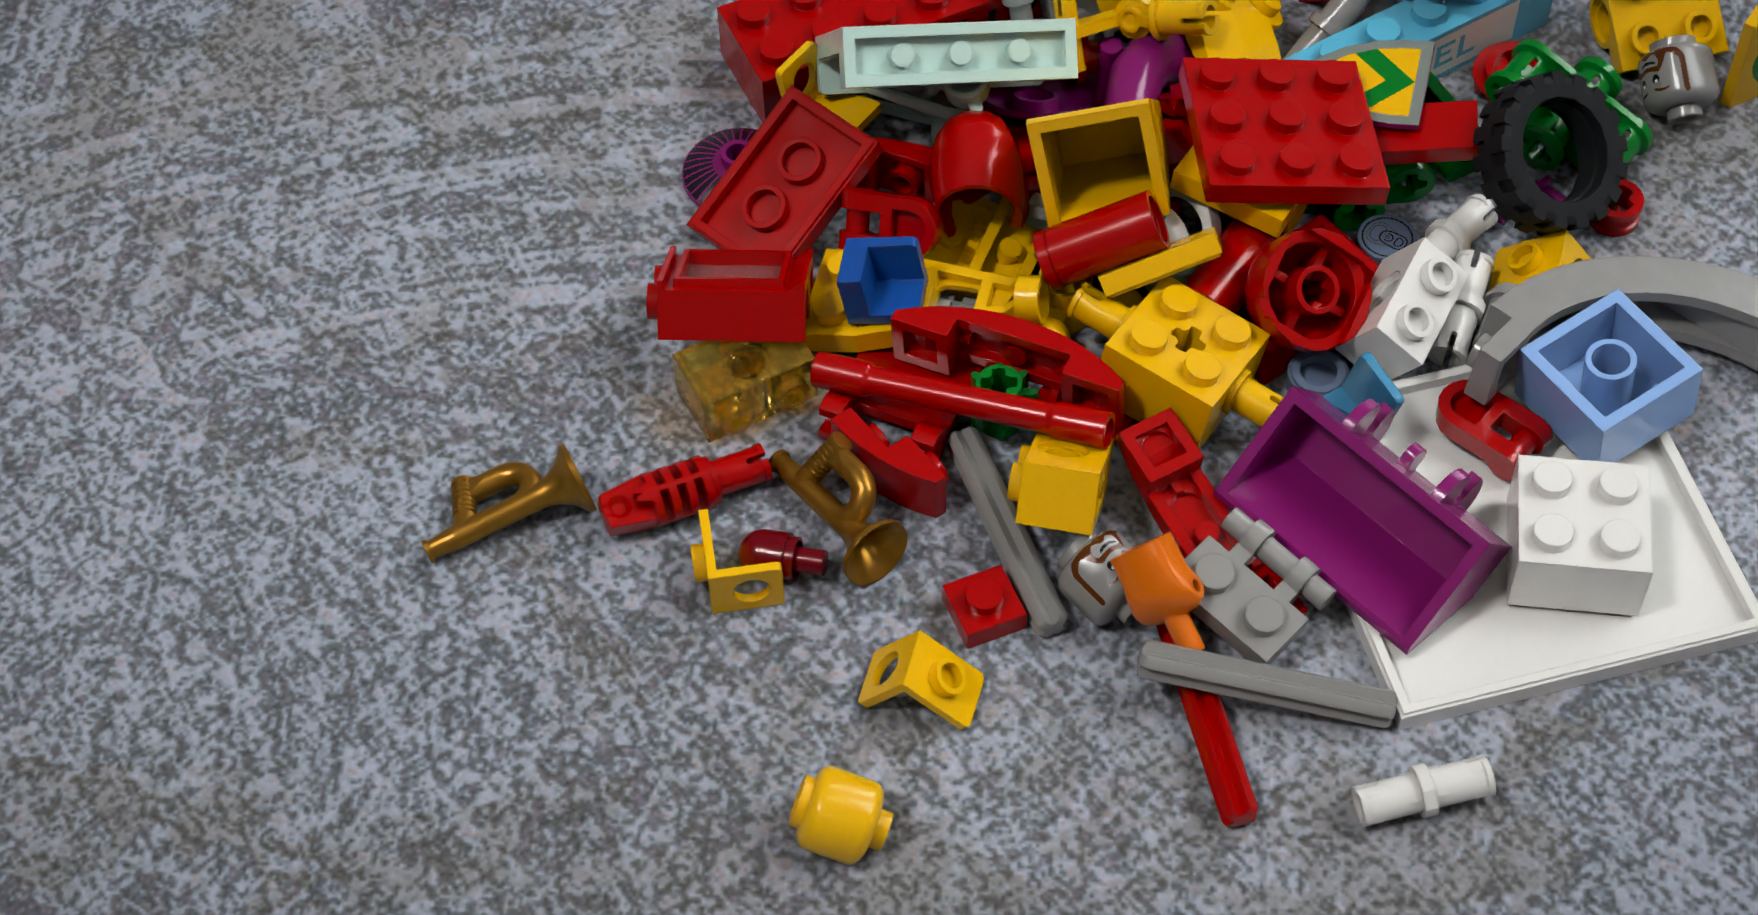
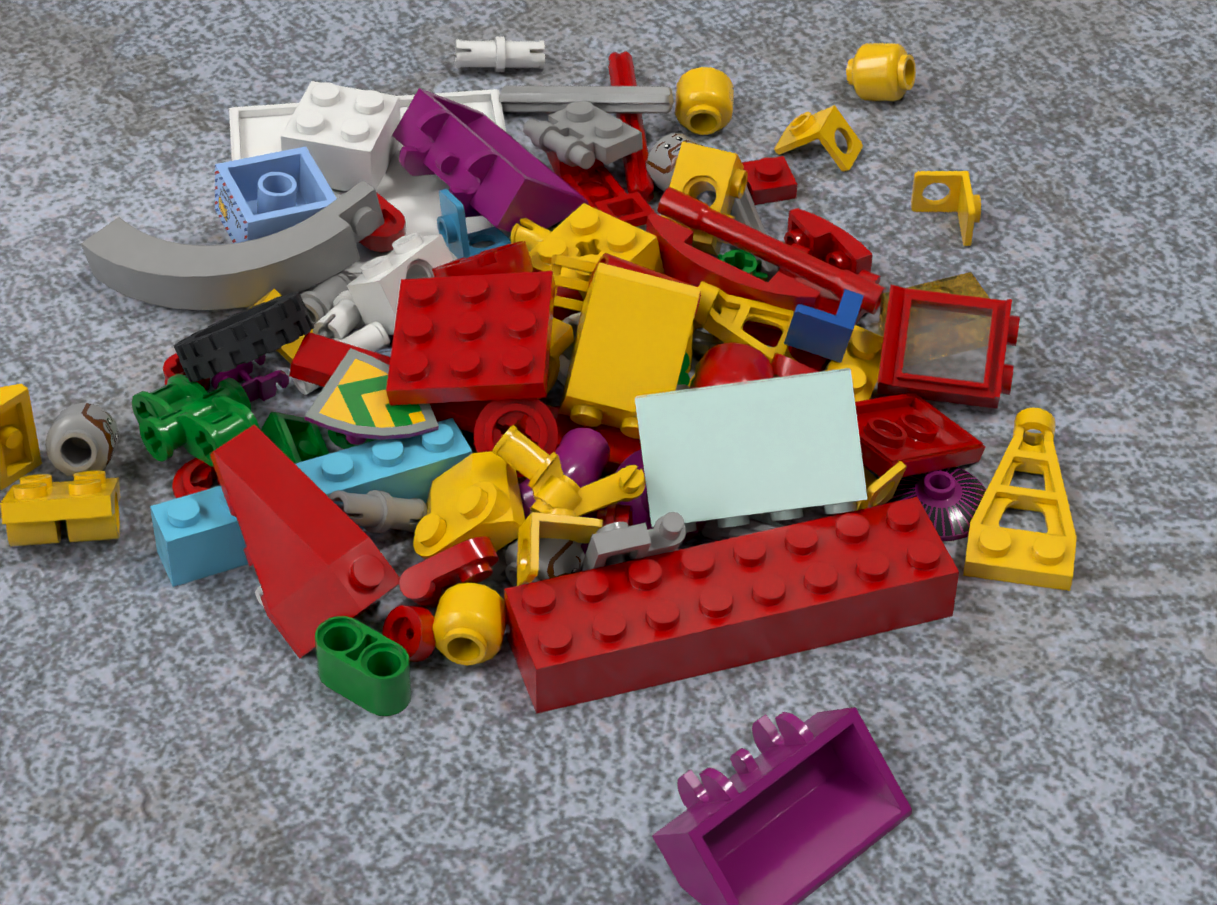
camera: 175 degrees left, 10 degrees down
pearl gold piece [421,443,597,563] -> none
red hinge [597,443,772,536] -> none
dark red cylinder [738,529,828,583] -> none
pearl gold piece [769,431,908,586] -> none
orange piece [1110,531,1205,650] -> none
none -> yellow head [675,67,734,135]
none -> yellow plate [963,408,1077,591]

